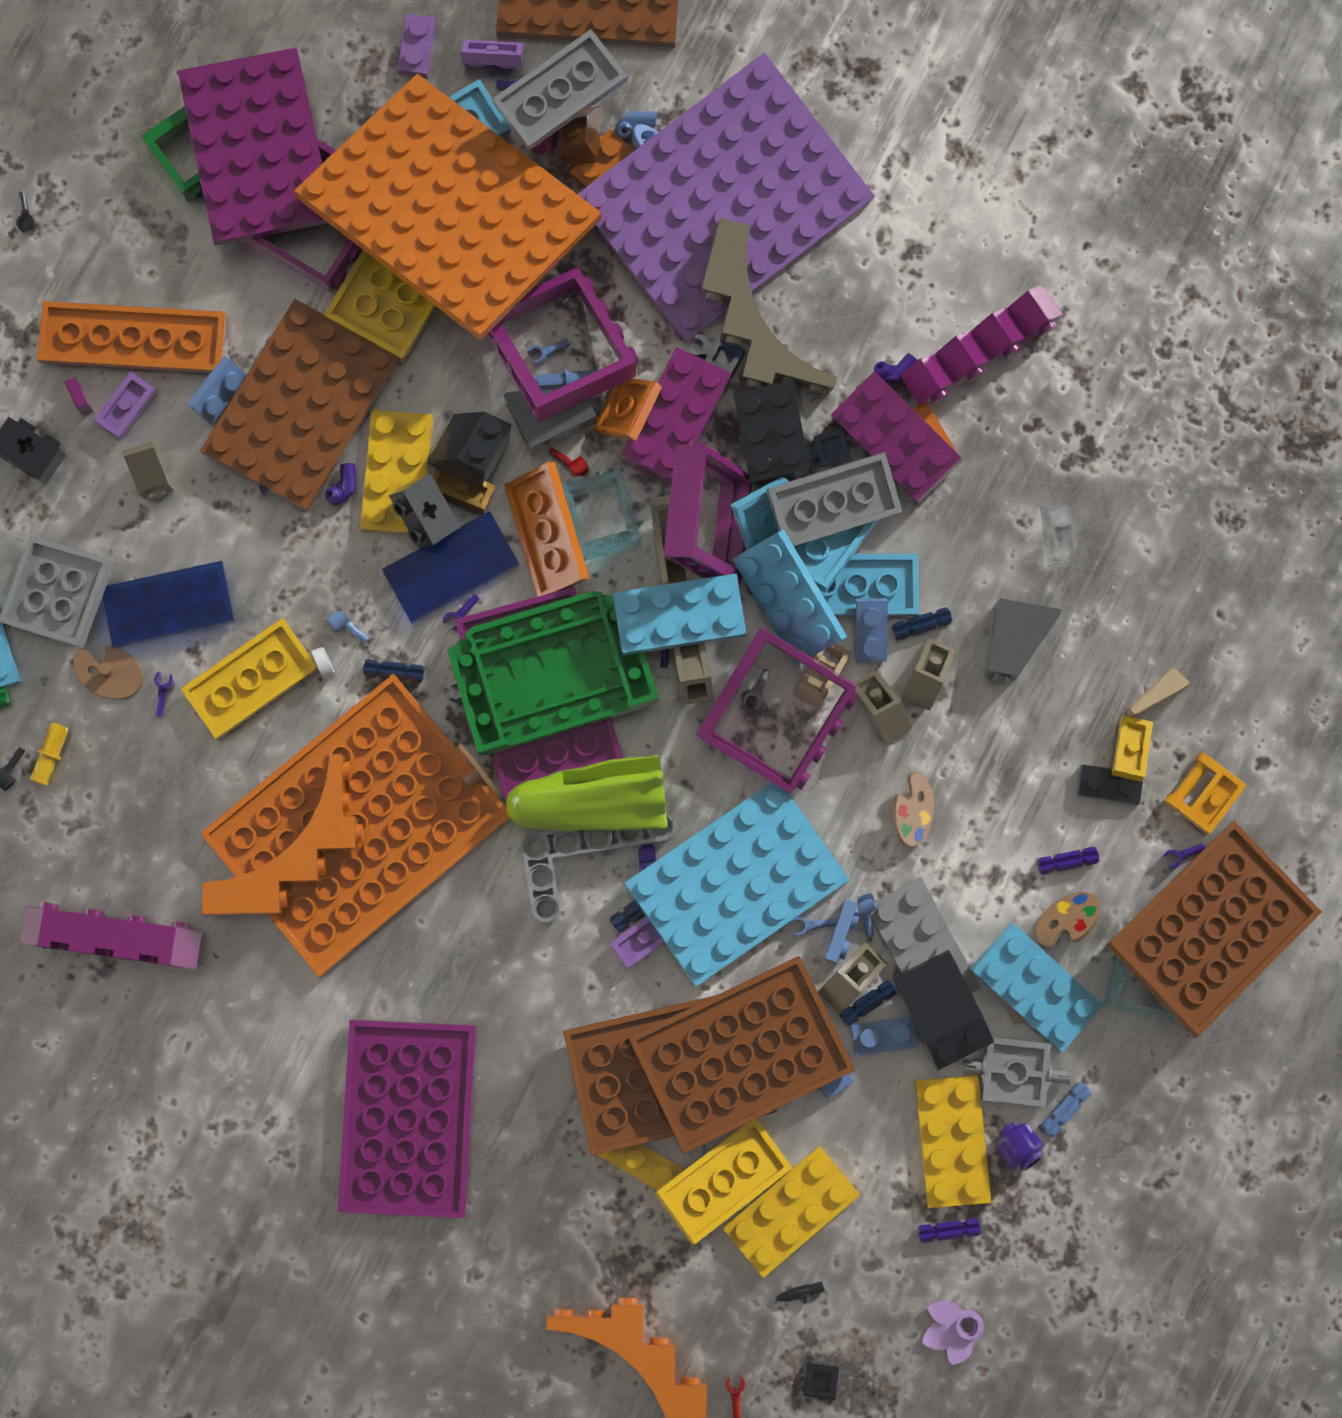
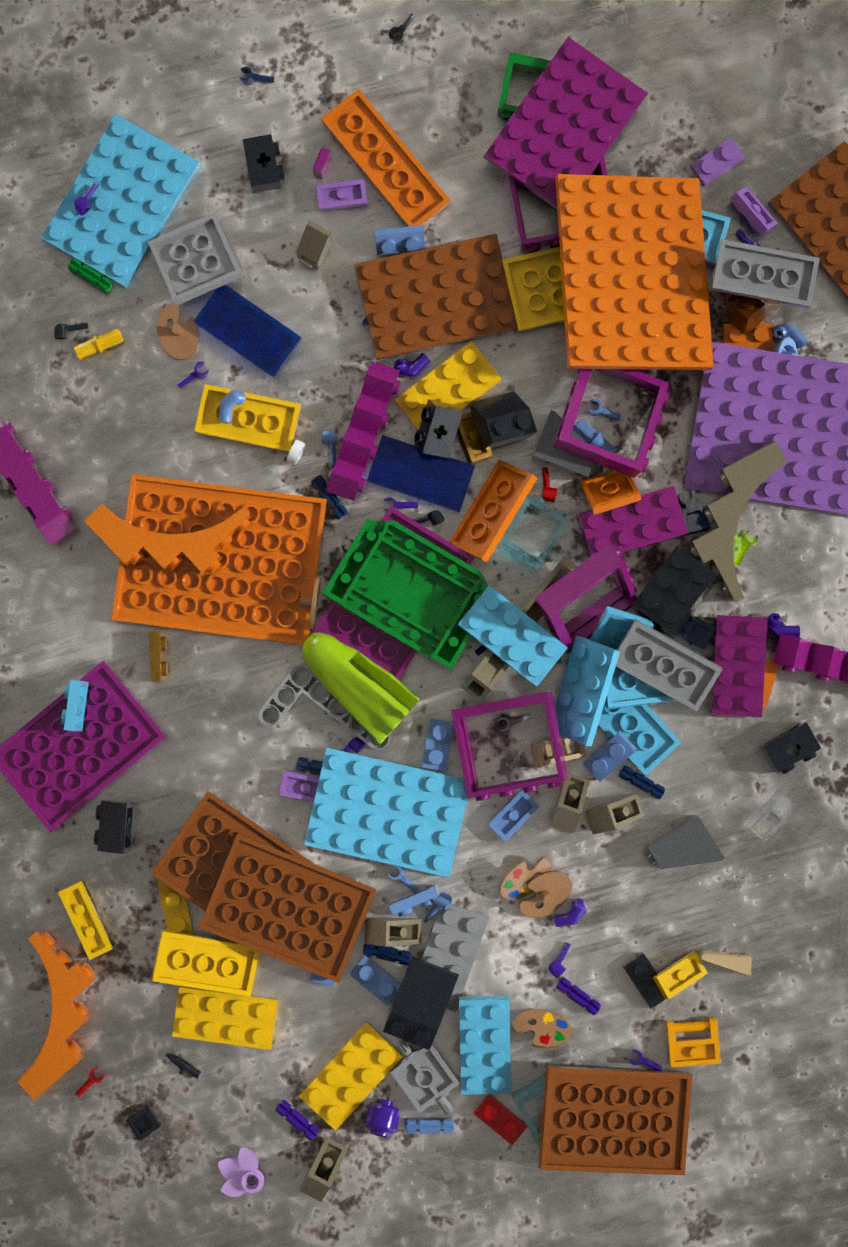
camera: 45 degrees right, 5 degrees up
none -> yellow plate [58,881,113,960]
none -> medium azure plate [61,679,89,731]
none -> black slope [94,800,134,854]
none -> pearl gold plate [149,631,168,682]
none -> medium blue arm [219,390,246,424]
none -> dark tan slope [299,1137,348,1202]
none -> magenta brick [326,361,401,501]
none -> black hand [413,510,445,526]
none -> medium blue plate [422,719,454,771]
none -> red plate [473,1094,528,1146]
none -> medium blue plate [488,789,540,842]
none -> medium nougat piece [518,871,572,918]
none -> dark purple hand [549,942,571,978]
none -> dark purple arm [554,899,587,927]
none -> clear neon green hand [734,530,758,565]
none -> black brick [759,722,821,774]

